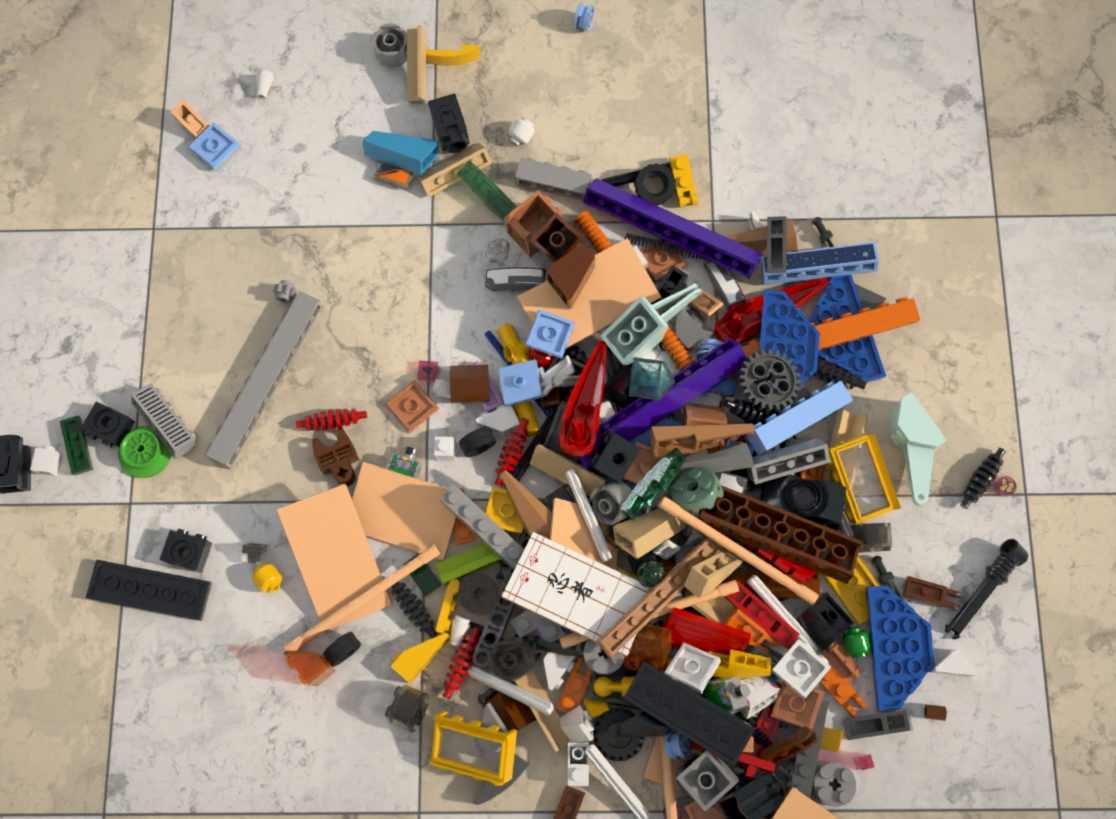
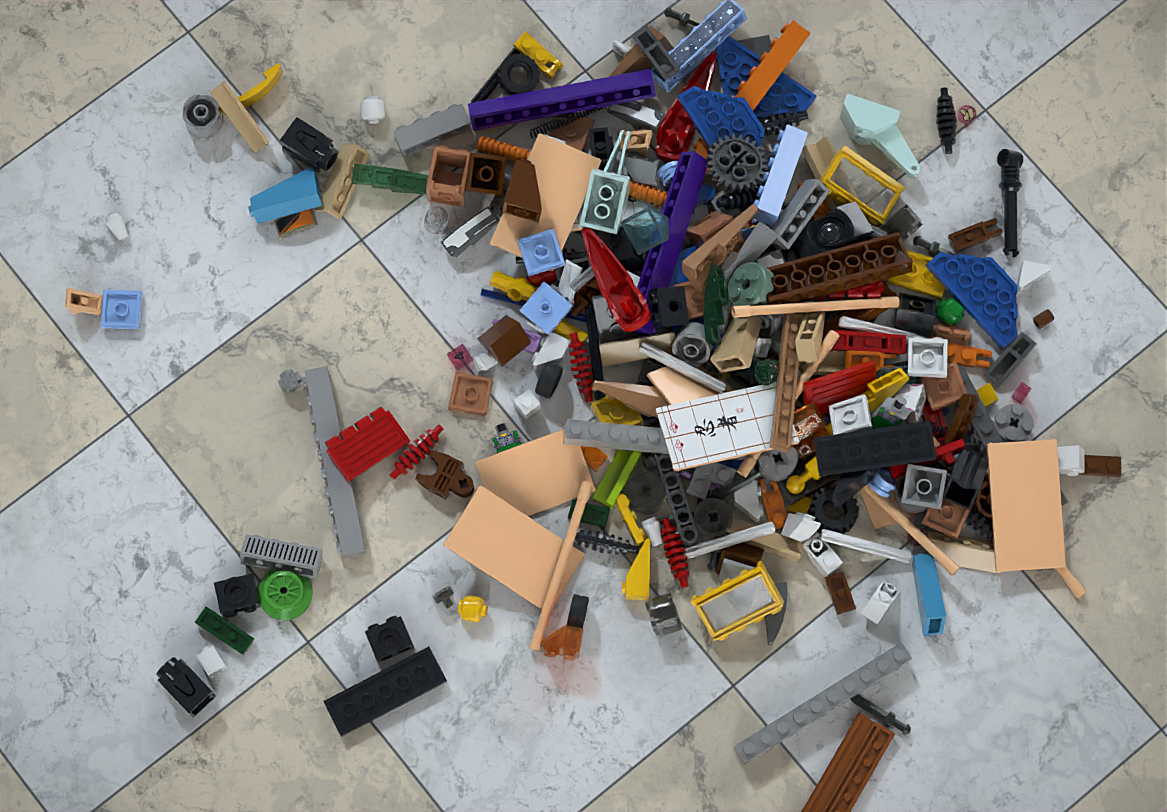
camera: 45 degrees left, 0 degrees up
none -> red hinge [325,407,411,482]

